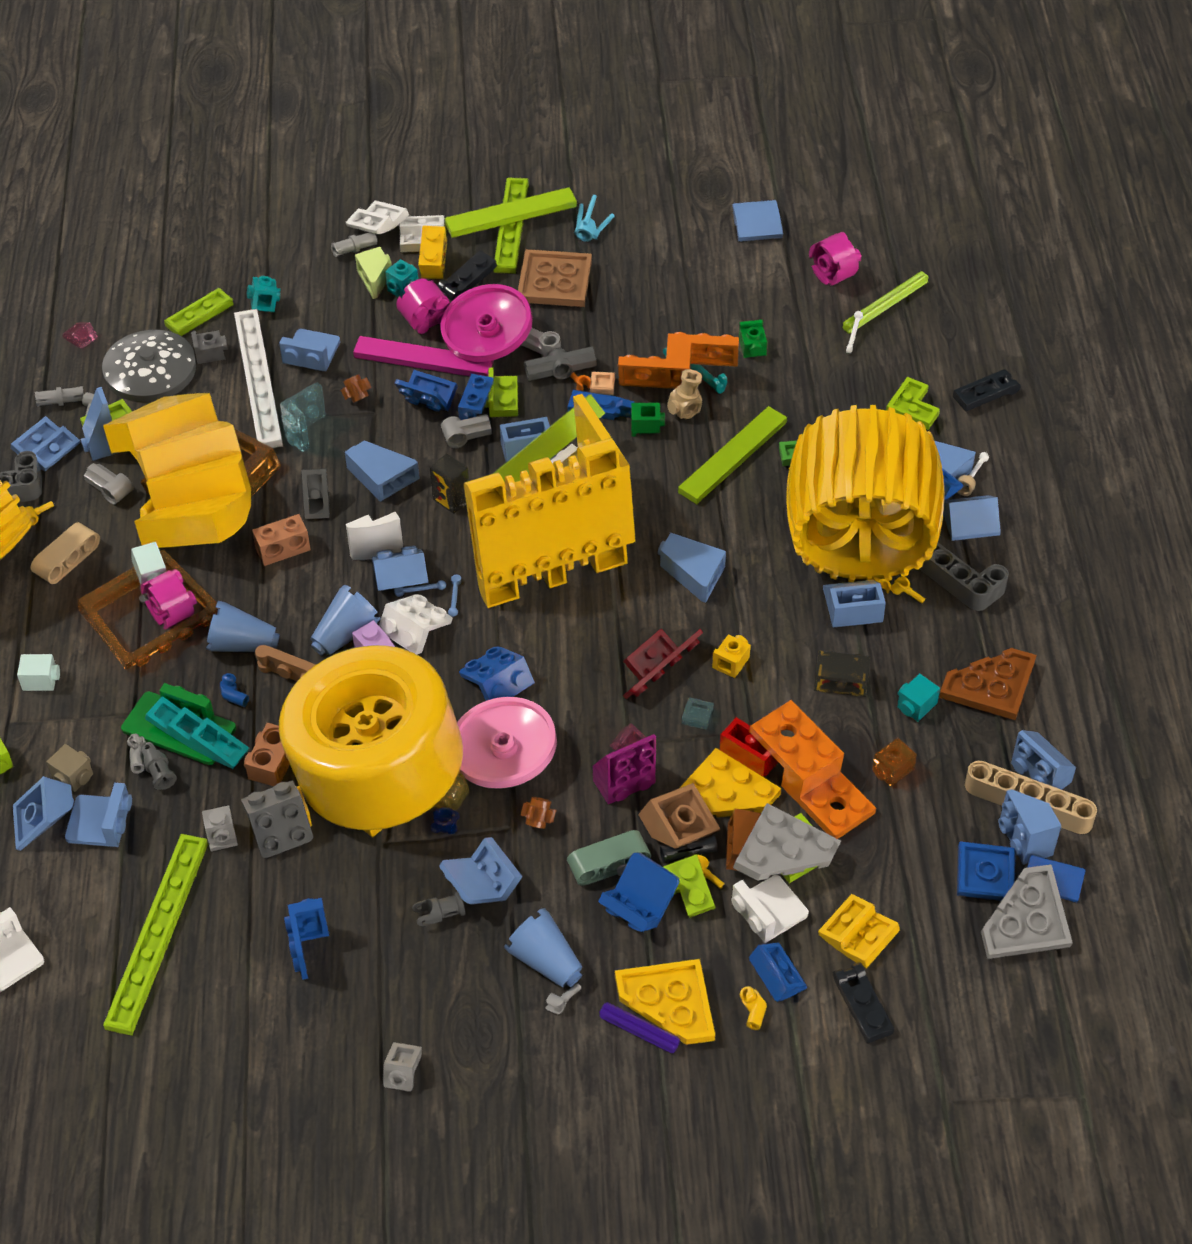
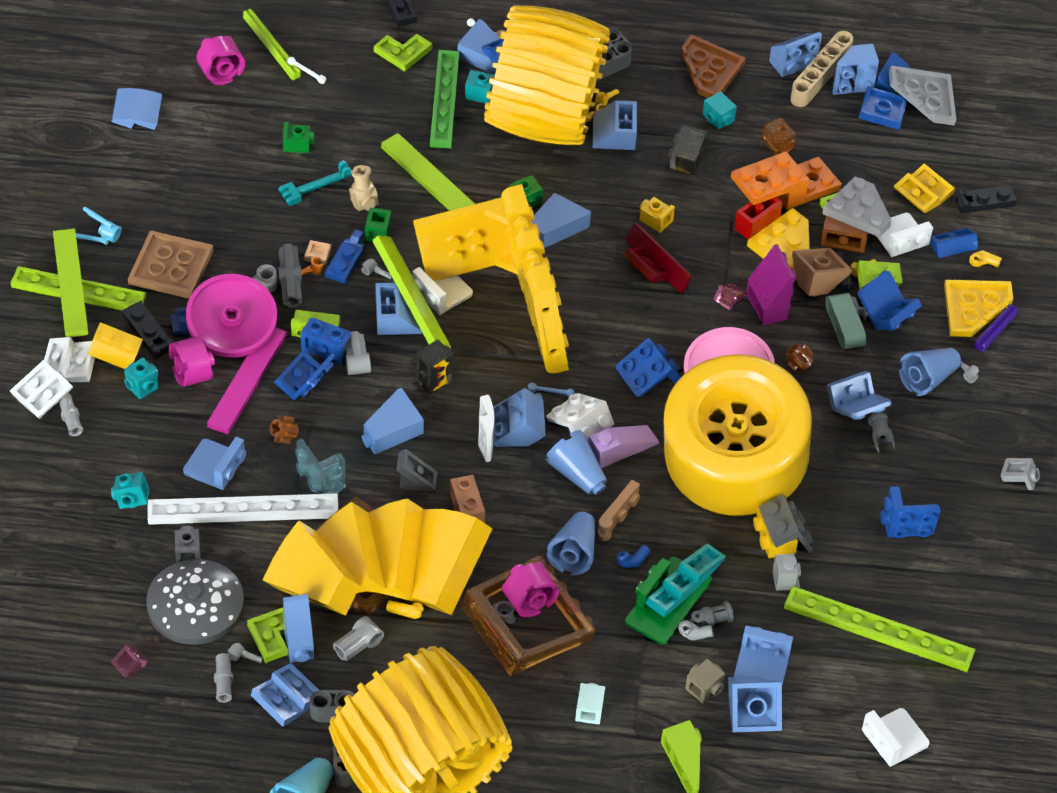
camera: 85 degrees left, 0 degrees up
light aqua brick [131,542,166,584] -> none
lime tile [164,288,234,336] -> none
nougat brick [244,723,290,786] -> none
yellowish green slope [355,247,392,299] -> none
orange bracket [618,332,739,389] -> none
clear light blue tile [682,697,714,730] -> none
none -> green brick [509,175,543,209]

